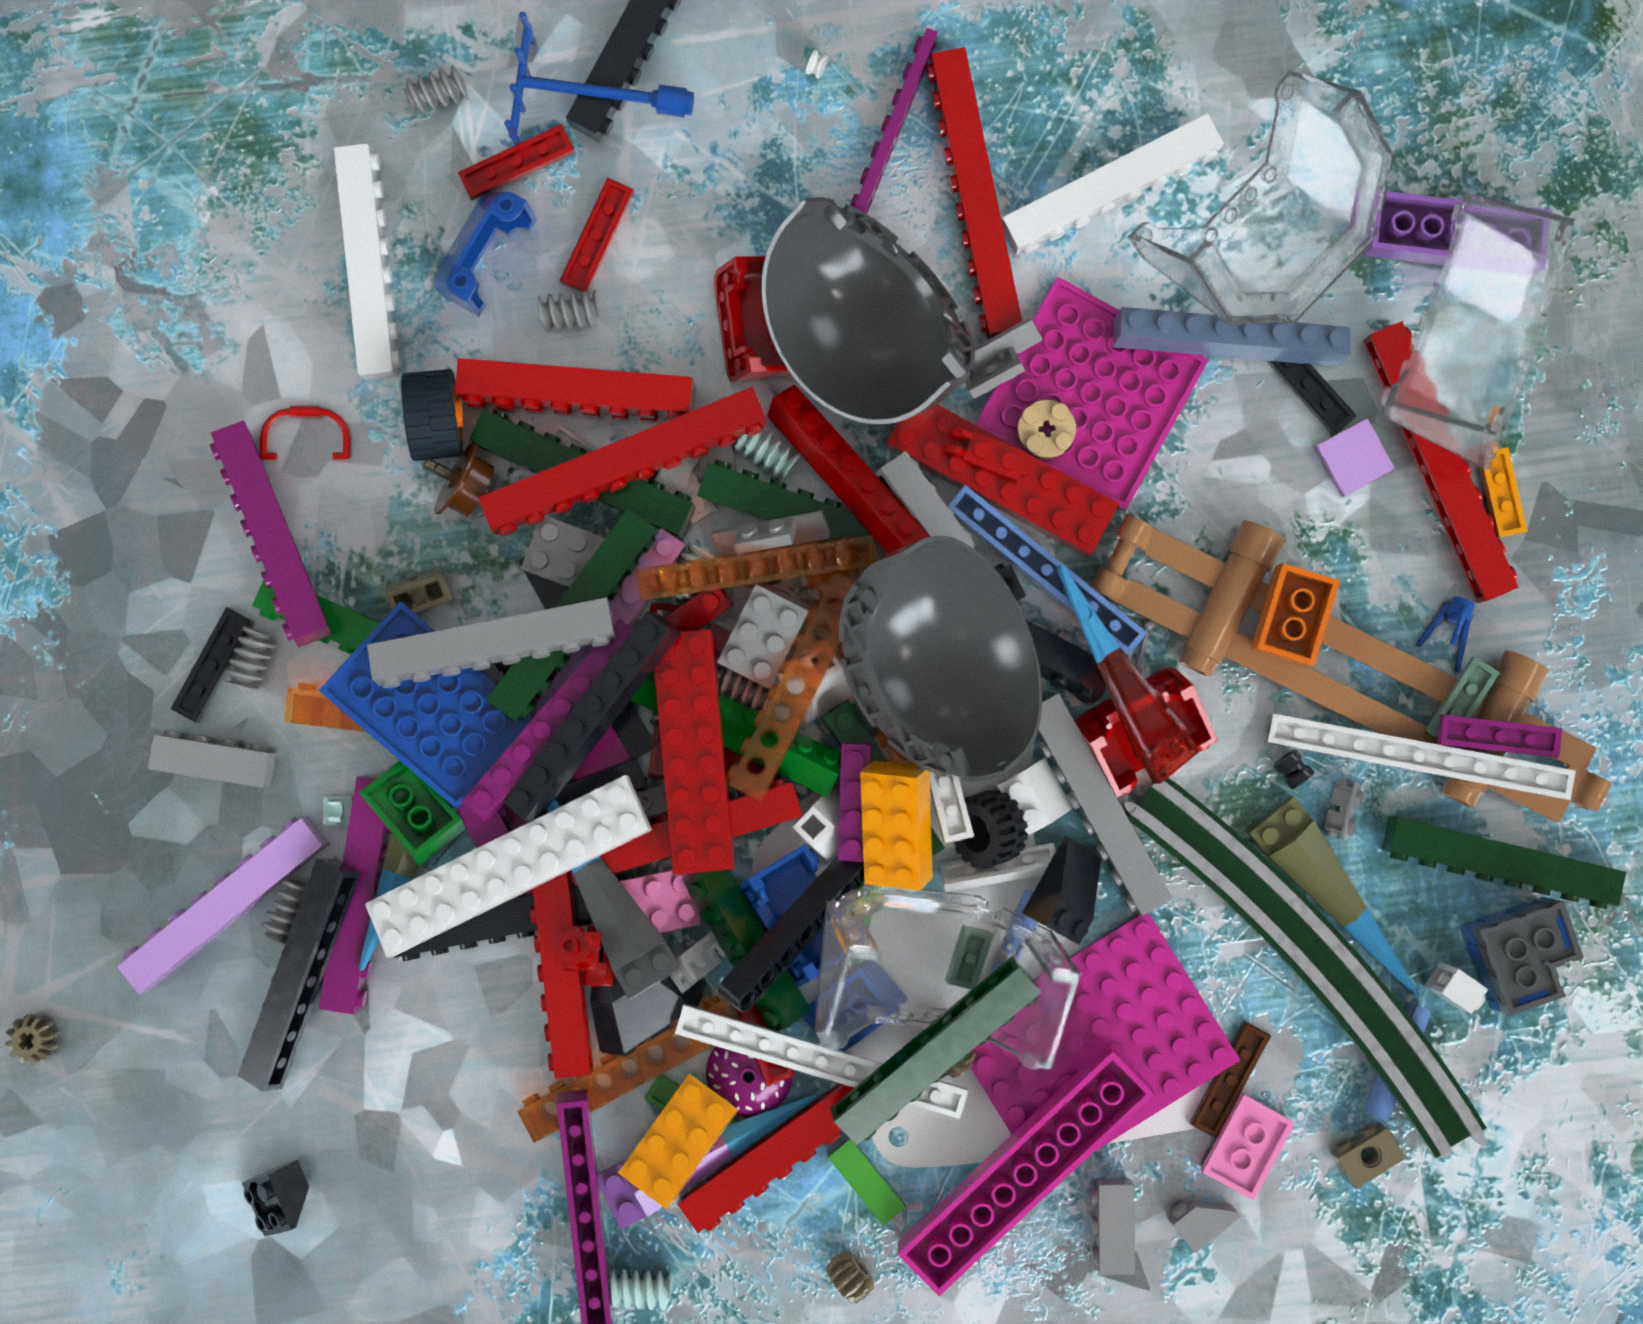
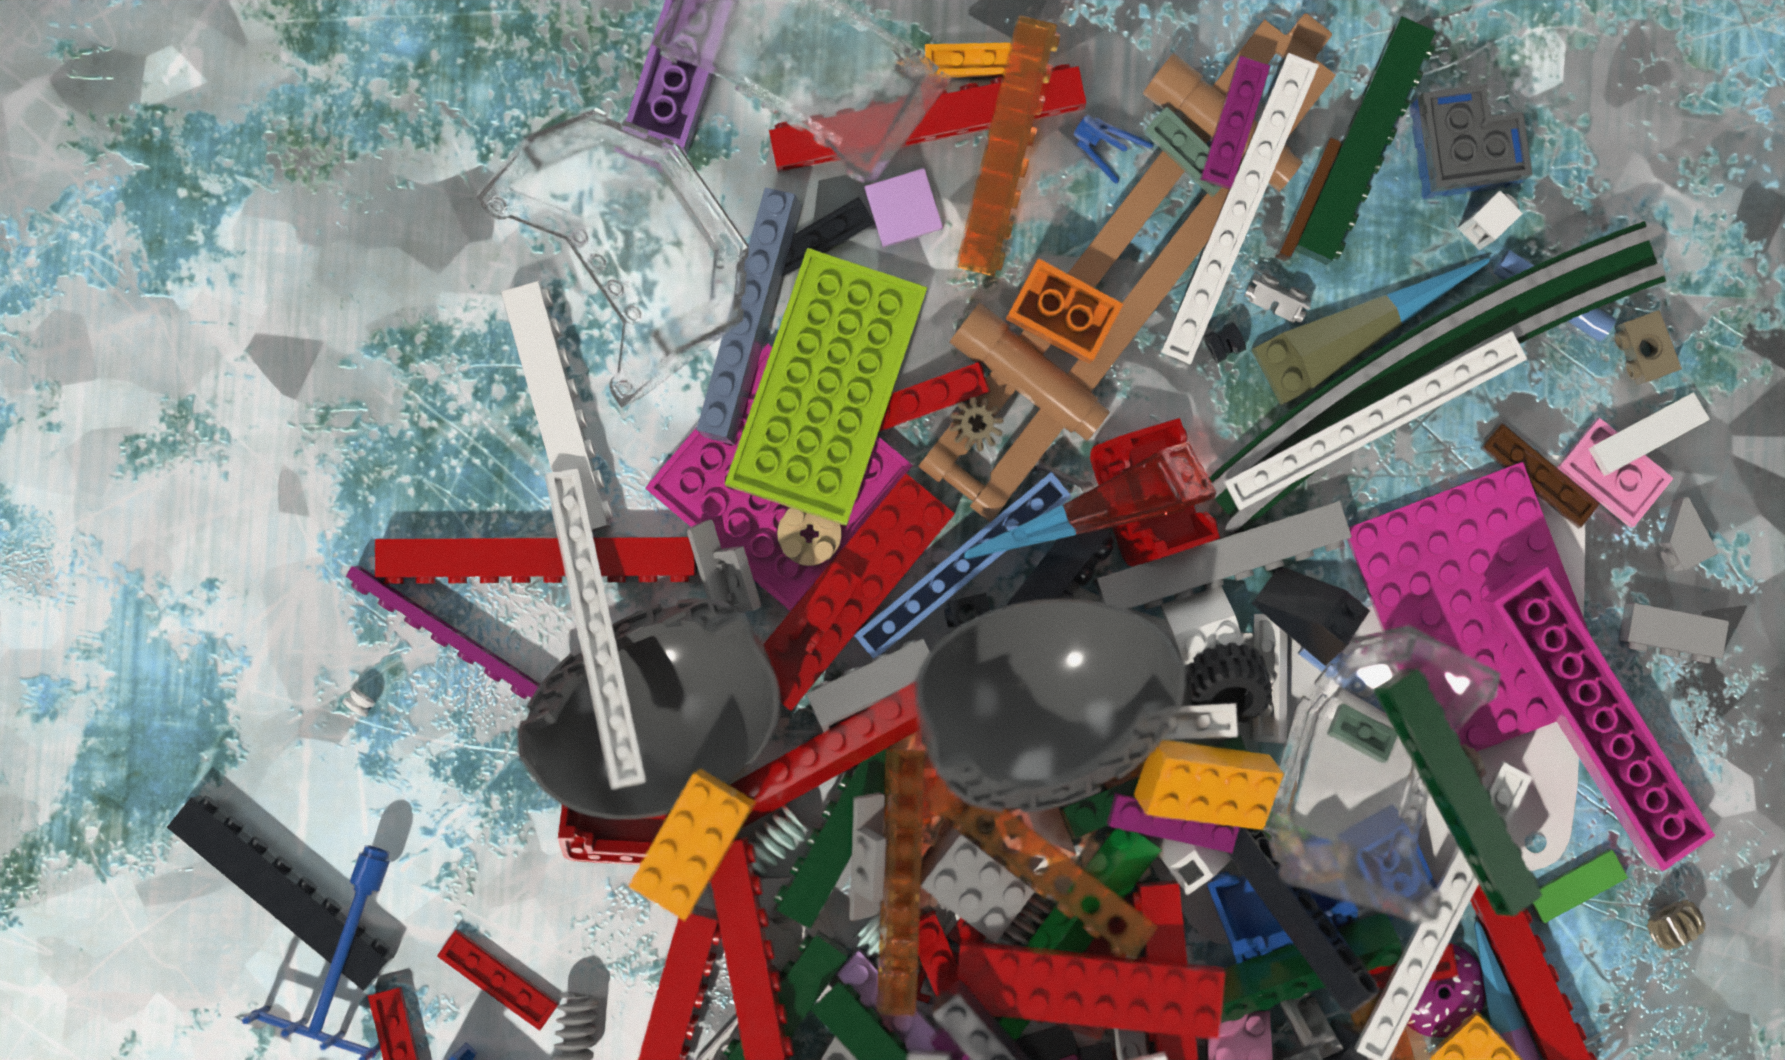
camera: 80 degrees left, 0 degrees up
none -> white plate [545,468,645,790]
none -> light orange brick [628,768,756,921]
none -> lime plate [725,248,927,526]
none -> red plate [879,362,991,432]
none -> dark tan gear [949,397,1004,452]
none -> clear orange brick [955,15,1061,277]
none -> white plate [1224,331,1527,511]
none -> reddish brown tile [1275,137,1341,262]
none -> white tile [1589,392,1710,476]

